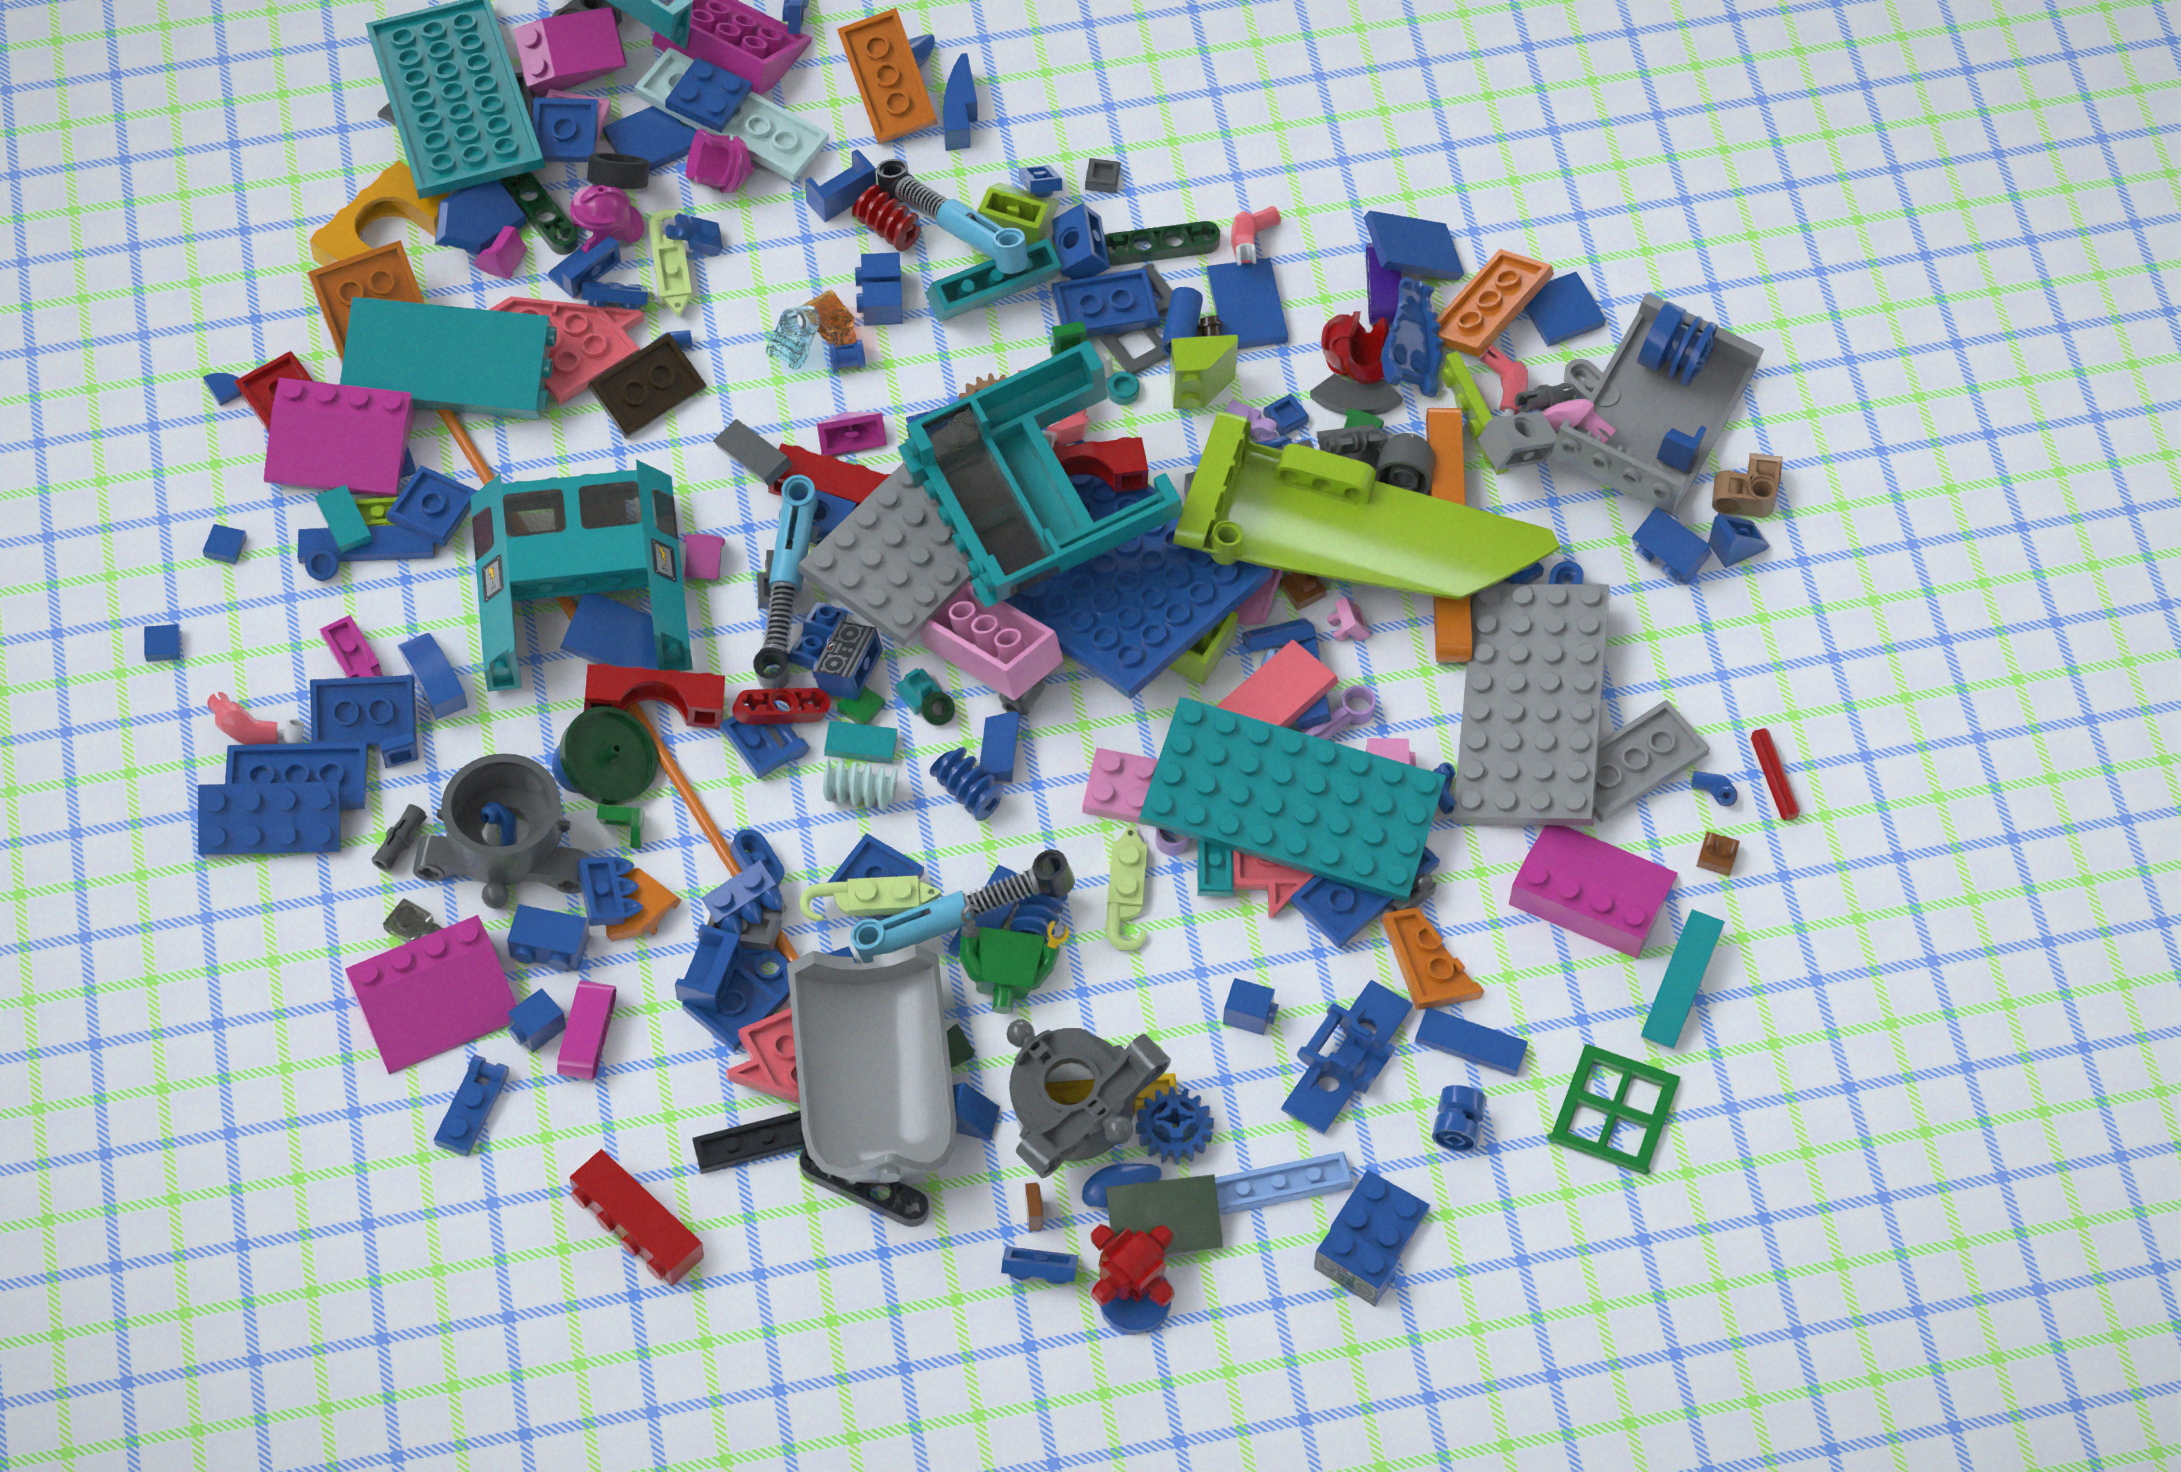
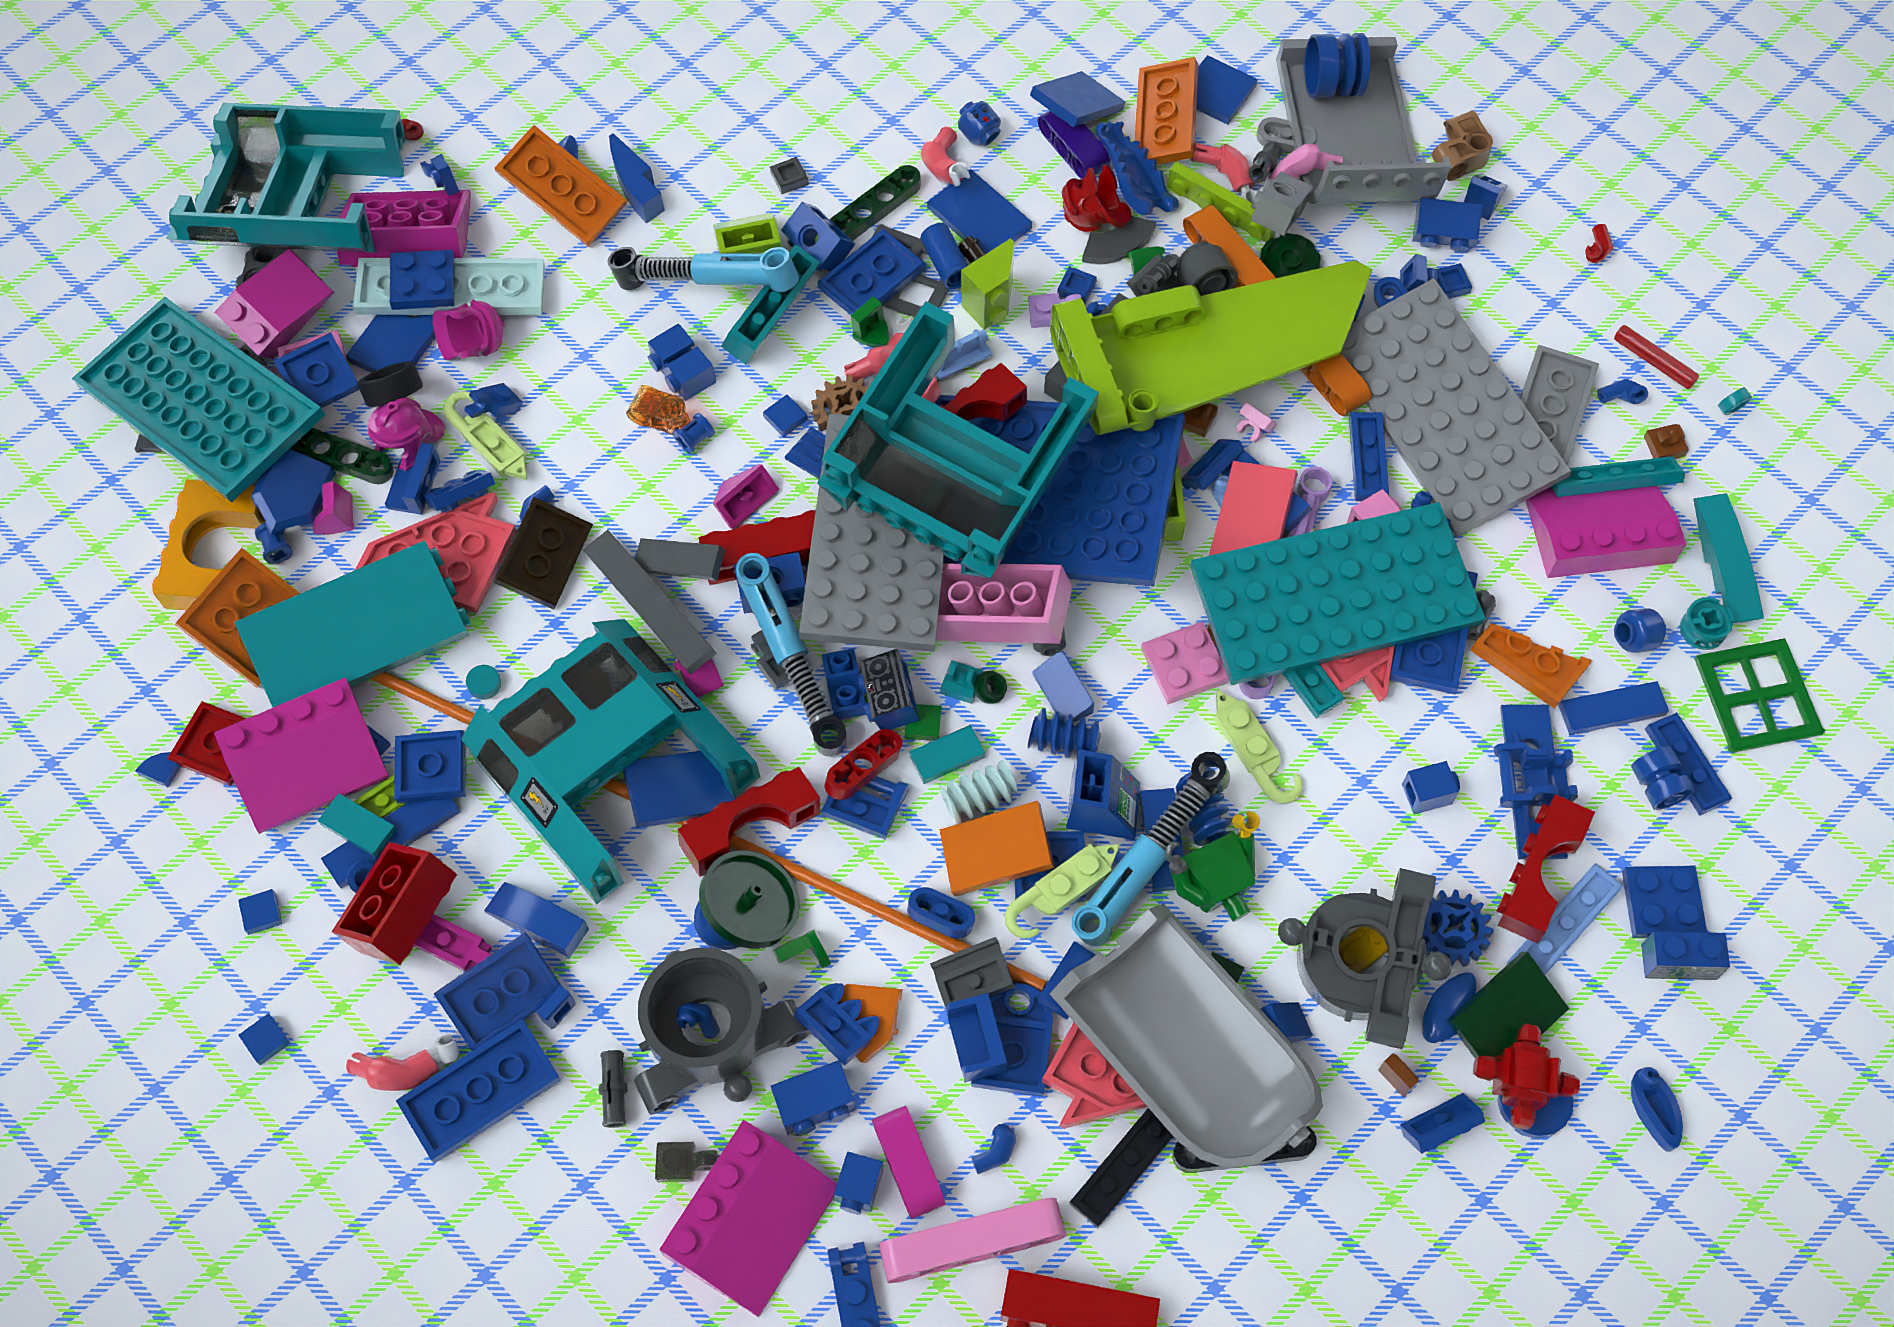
camera: 30 degrees left, 5 degrees up
blue plate [198,781,341,855] -> none
plate [701,860,783,935] -> none
clear light blue piece [766,305,821,370] -> none
blue panel [805,149,876,222] -> none
red piece [851,184,921,252] -> none
blue plate [1019,165,1063,197] -> none
blue panel [1656,425,1707,472] -> none
none -> blue bush [254,523,293,564]
none -> red brick [331,842,457,966]
none -> teal tile [465,665,501,700]
none -> dark grey tile [582,529,717,675]
none -> blue tile [763,394,808,438]
none -> bright pink beam [879,1197,1067,1283]
none -> light blue hinge [935,329,993,381]
none -> orange tile [939,800,1054,897]
none -> blue head [958,101,1001,146]
none -> blue arm [971,1124,1016,1175]
none -> blue slope [1066,749,1140,840]
none -> dark green tile [1259,233,1321,278]
none -> blue plate [1349,412,1389,501]
none -> blue tile [1400,254,1438,292]
none -> blue tile [1436,263,1473,299]
none -> red arch [1496,794,1595,944]
none -> teal tile [1551,456,1685,497]
none -> red arm [1585,224,1613,263]
none -> blue head [1614,608,1666,653]
none -> blue arm [1631,1067,1683,1152]
none -> blue tile [1644,712,1733,816]
none -> teal wheel [1679,597,1735,650]
none -> teal tile [1717,387,1752,416]

